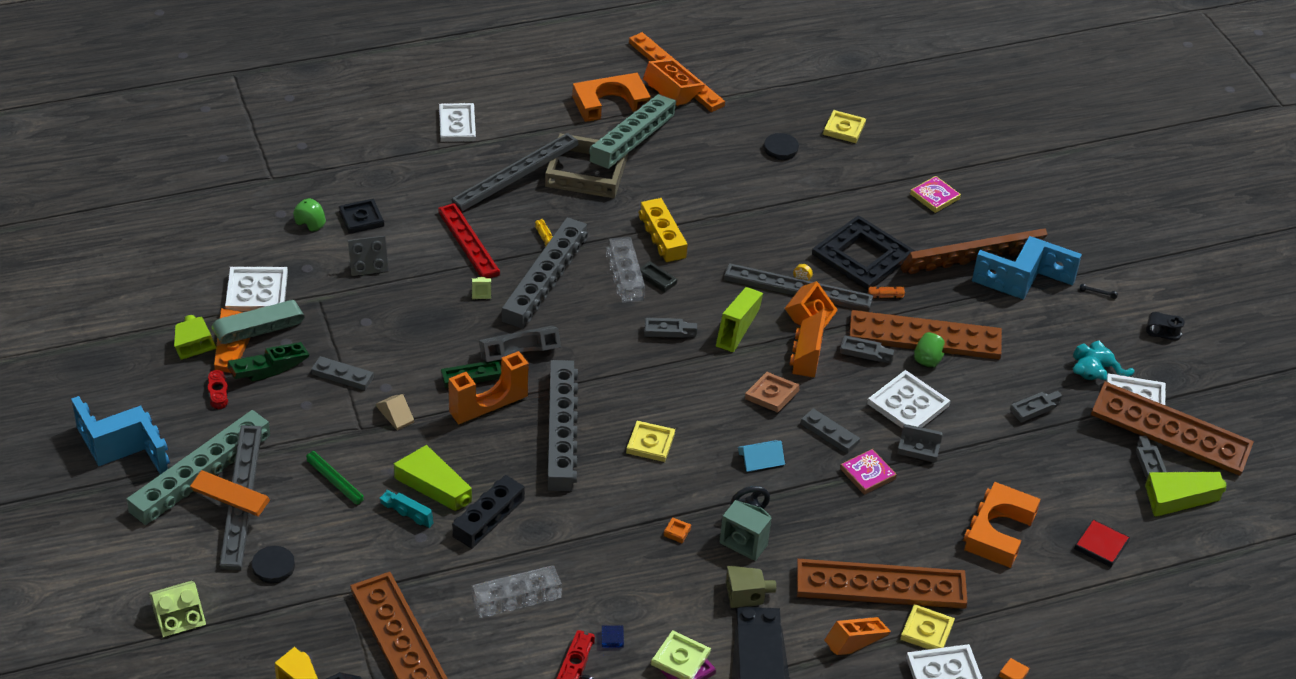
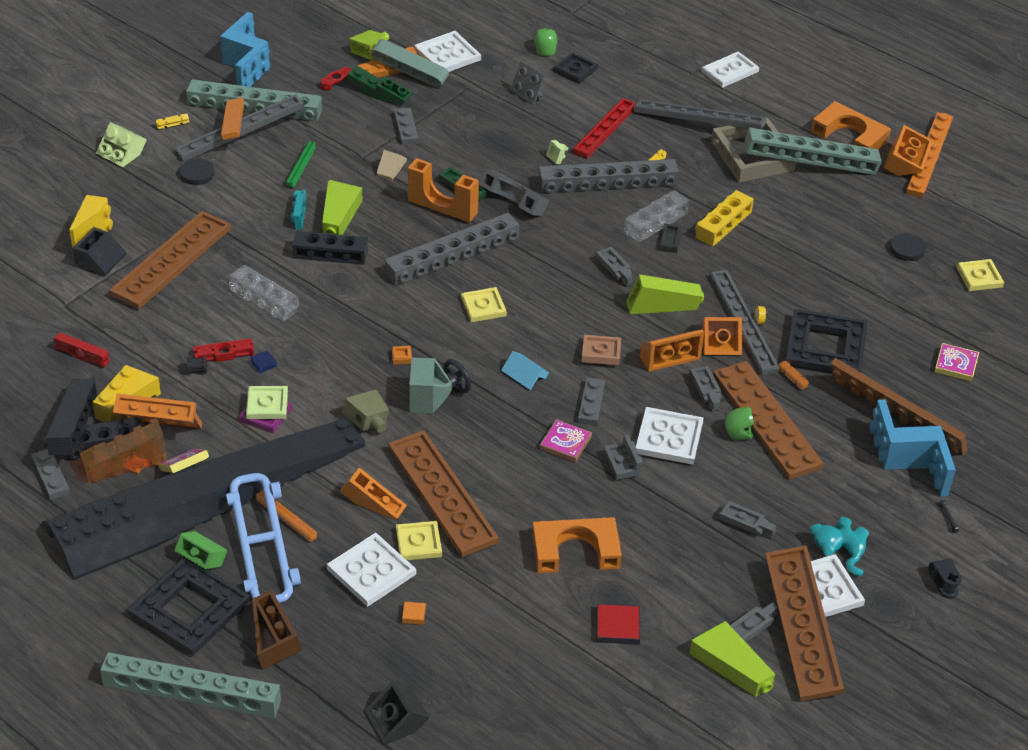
camera: 60 degrees right, 0 degrees up
none -> yellow axle [156,113,189,129]

